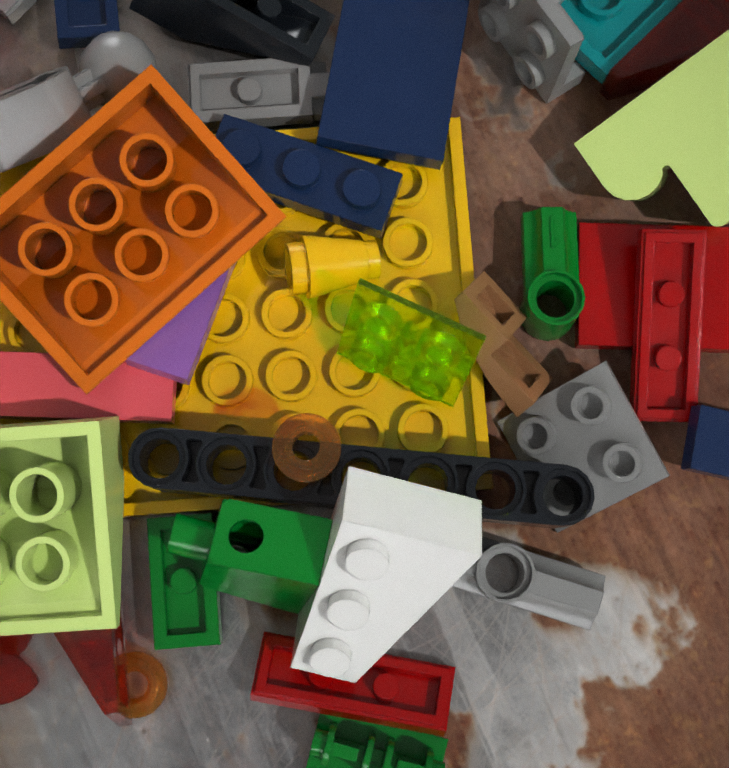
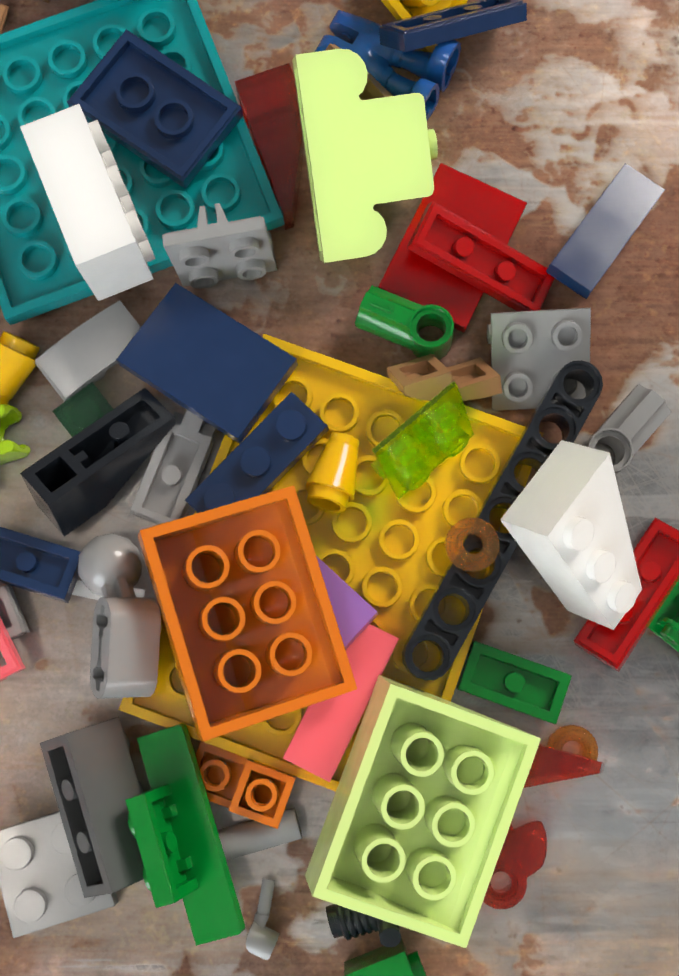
camera: 65 degrees left, 0 degrees up
green torso [166,499,333,614] -> none

